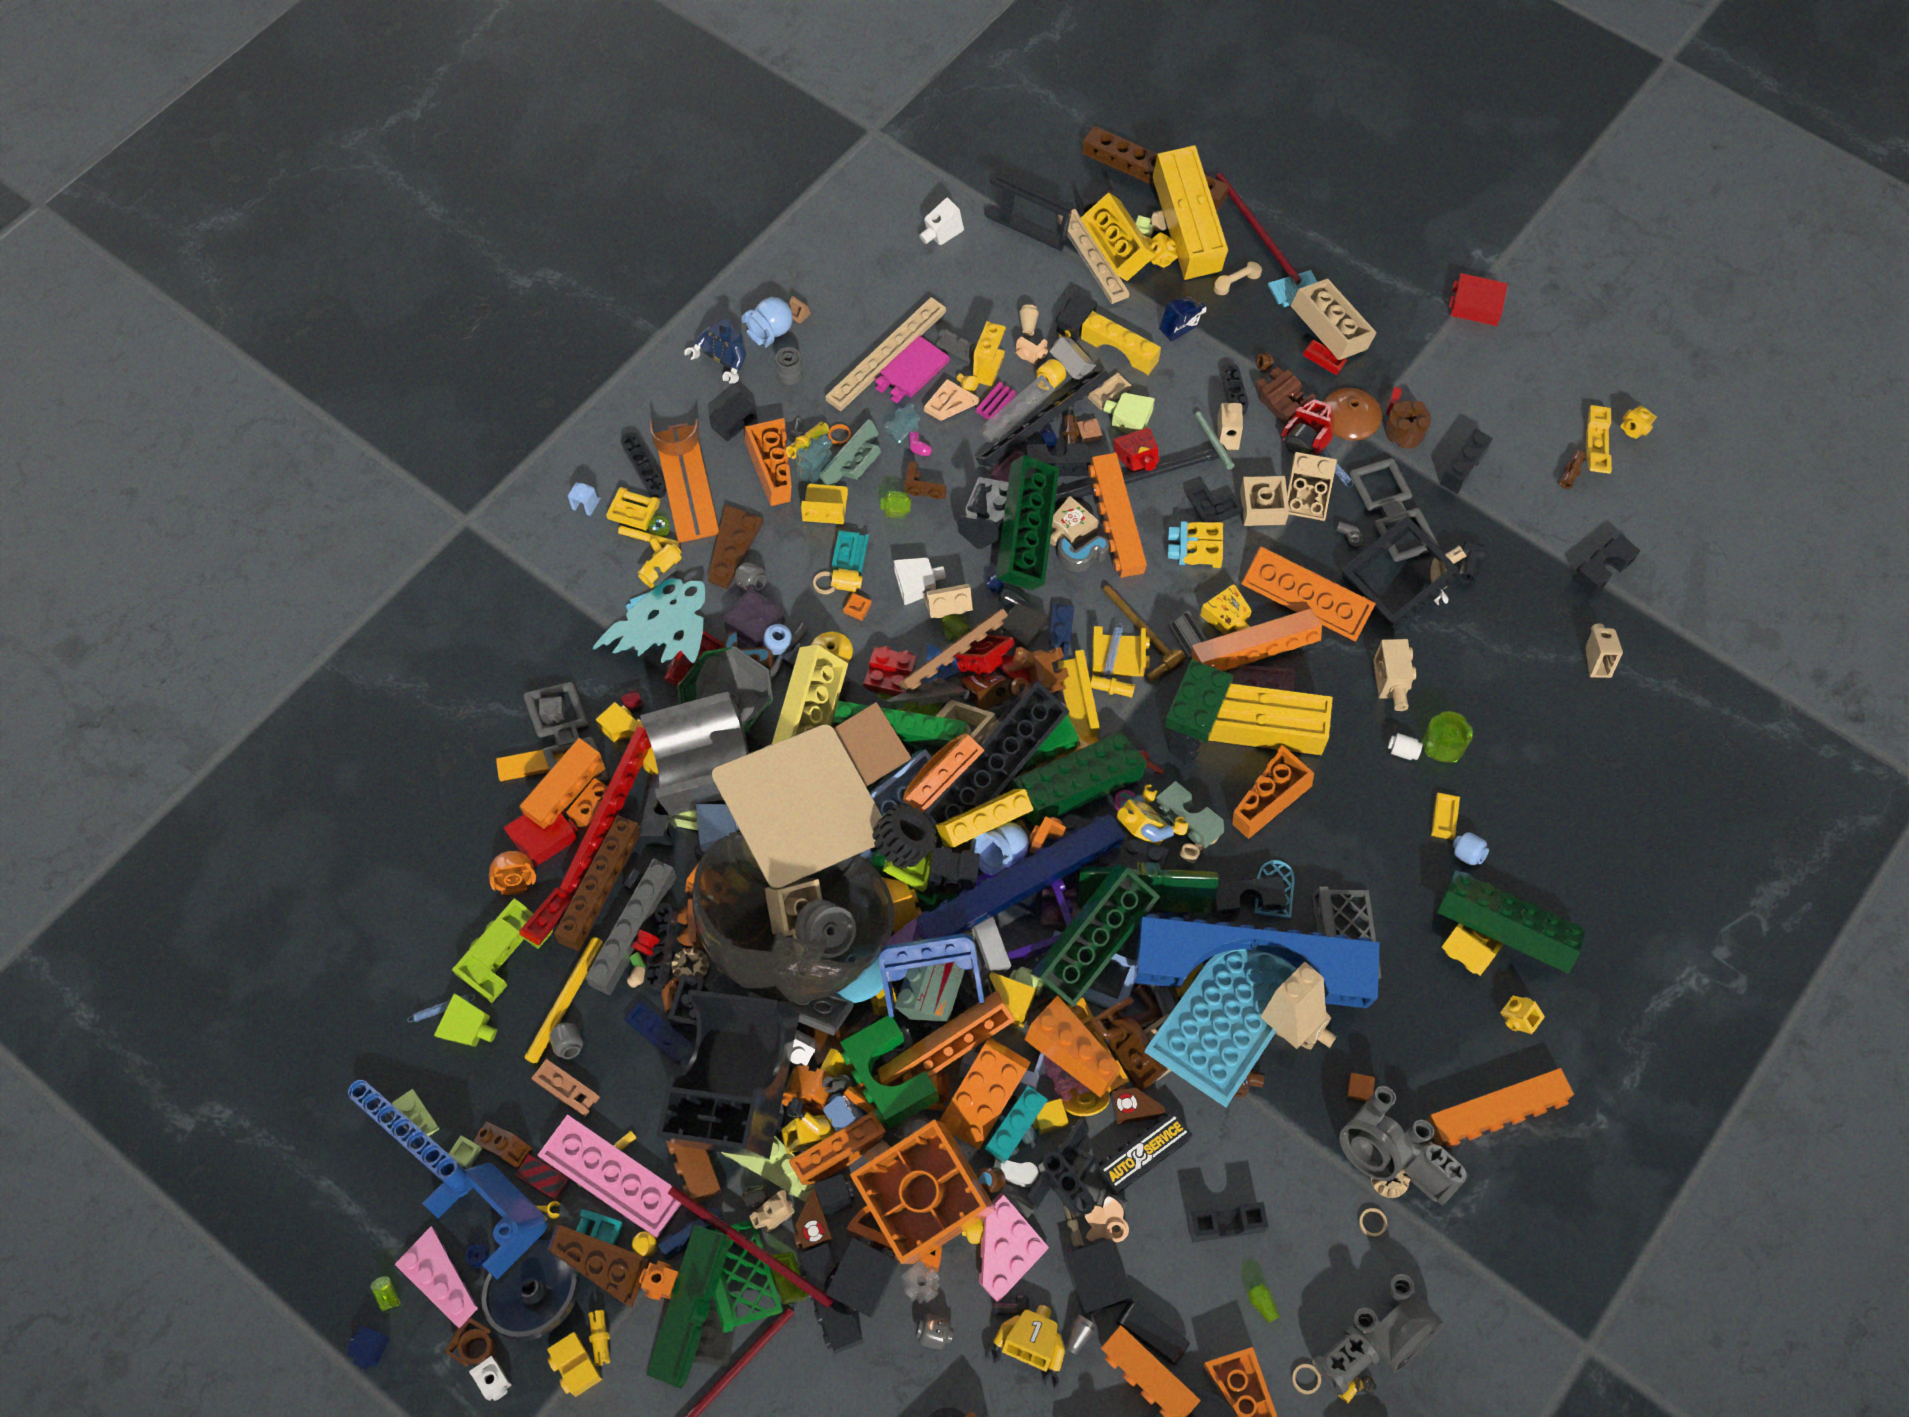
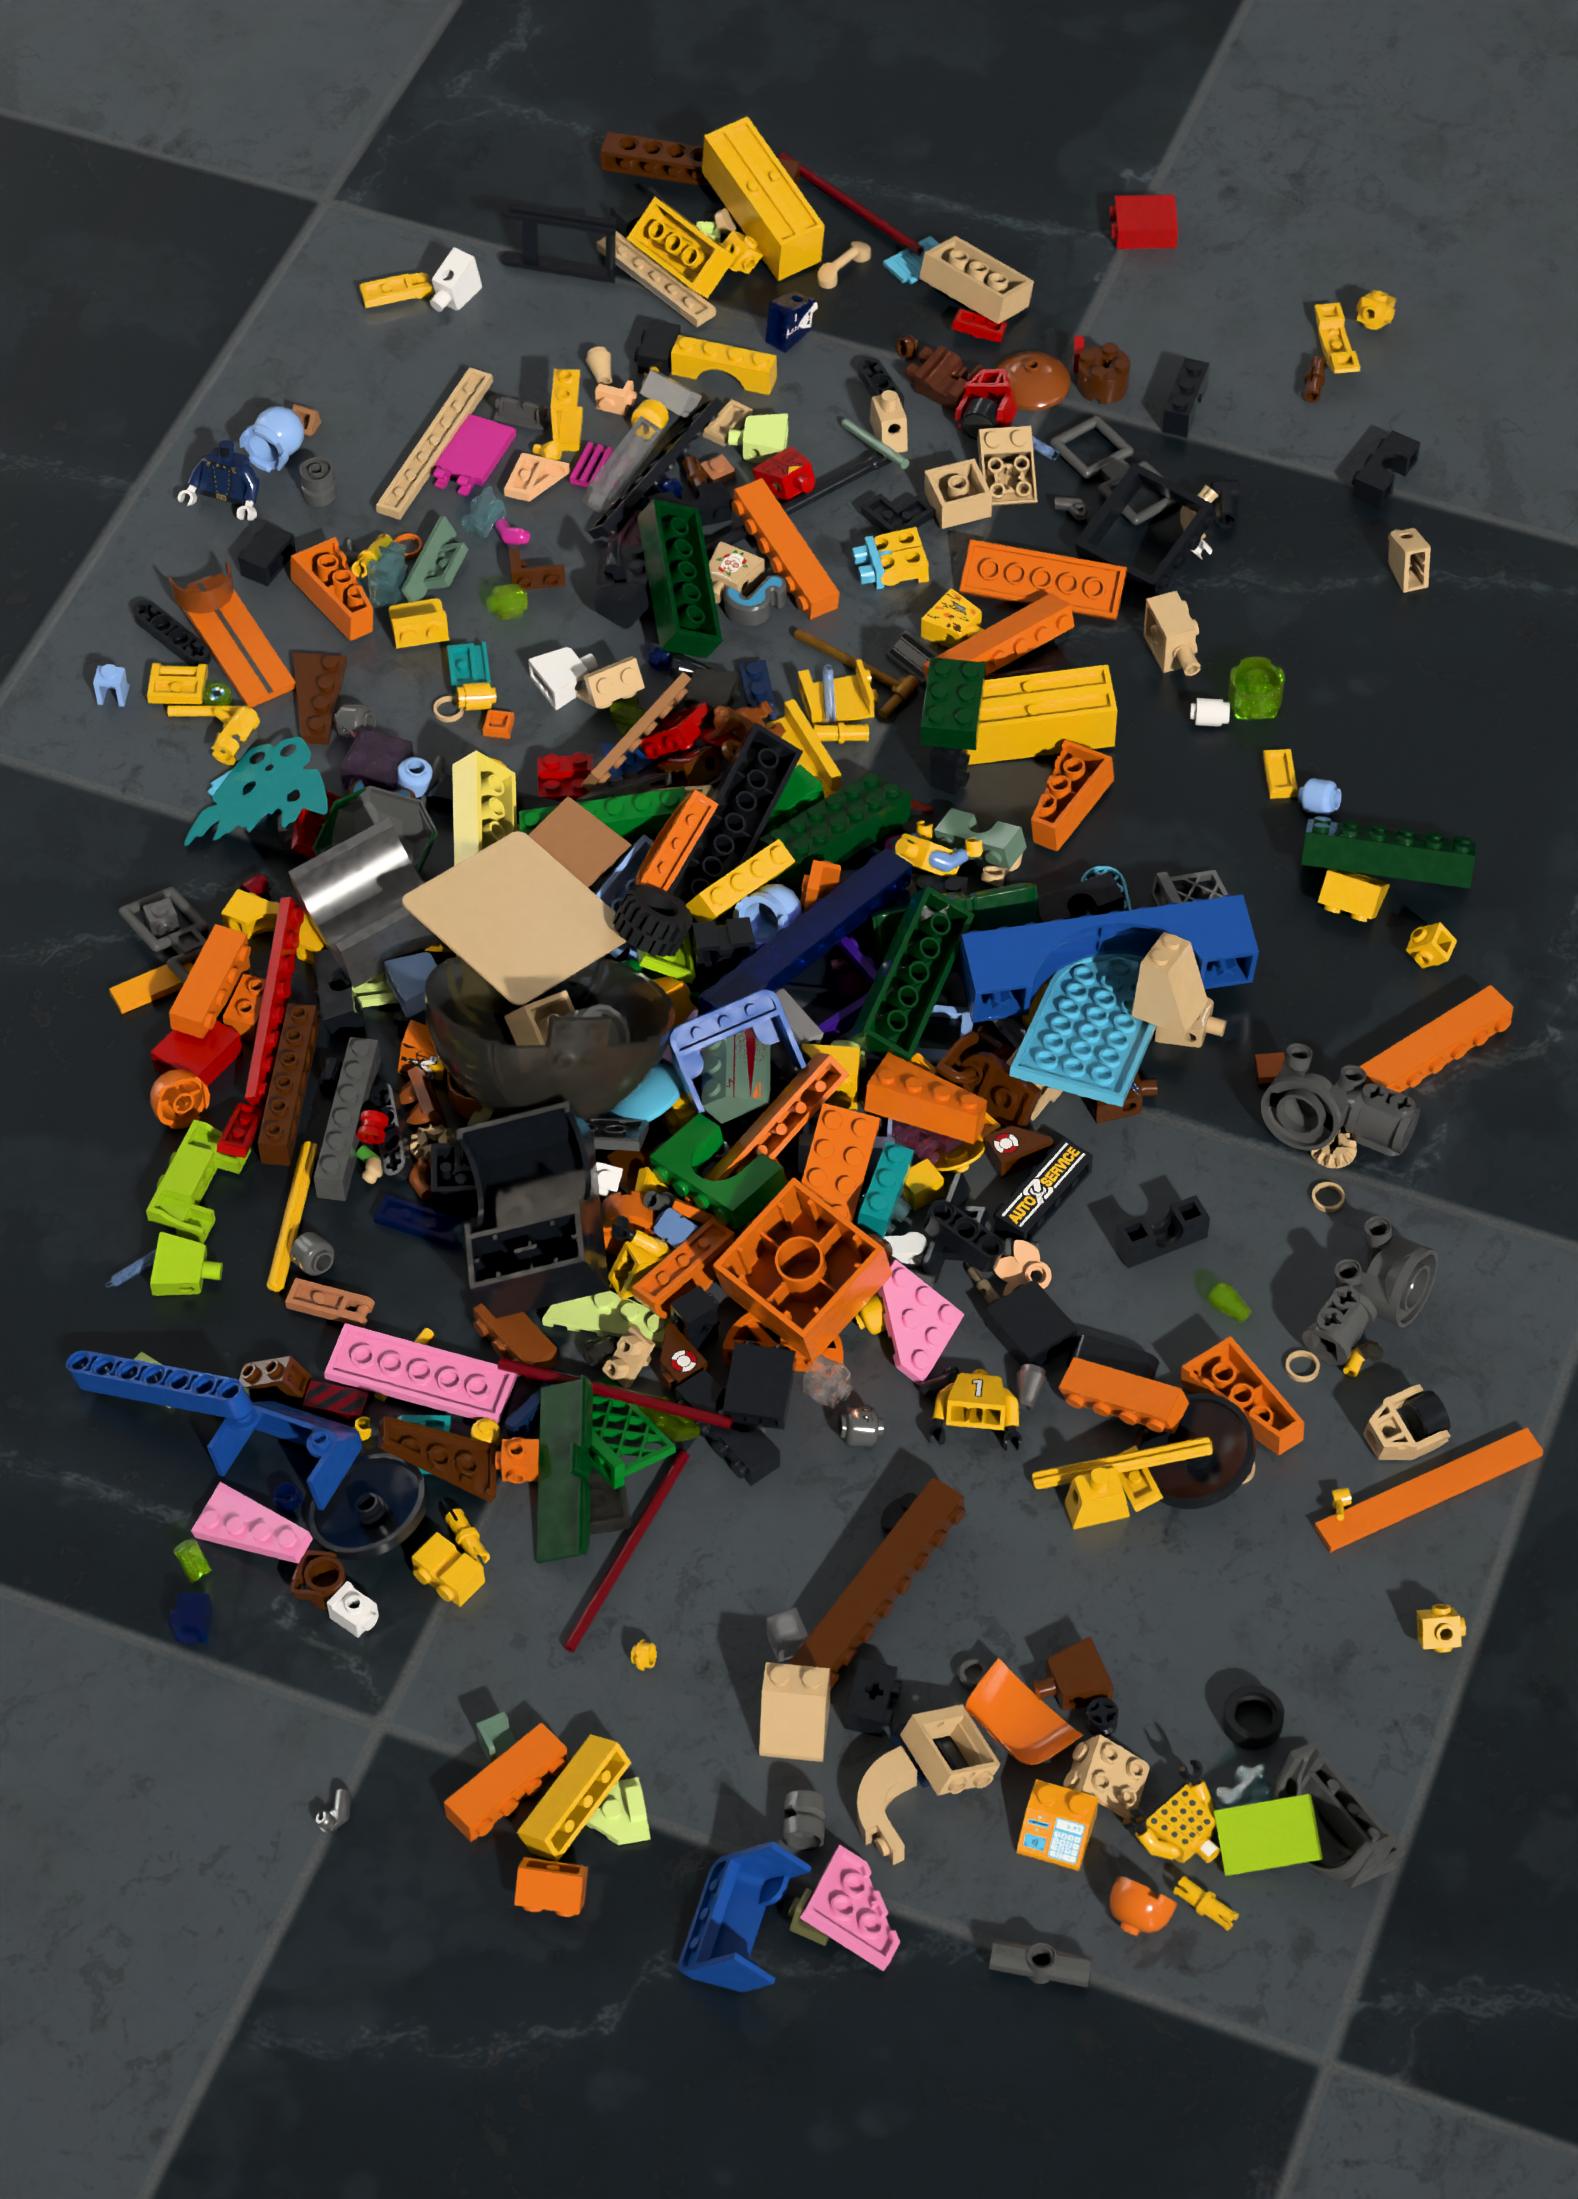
camera: 15 degrees left, 10 degrees down
none -> yellow hinge [359,272,434,308]

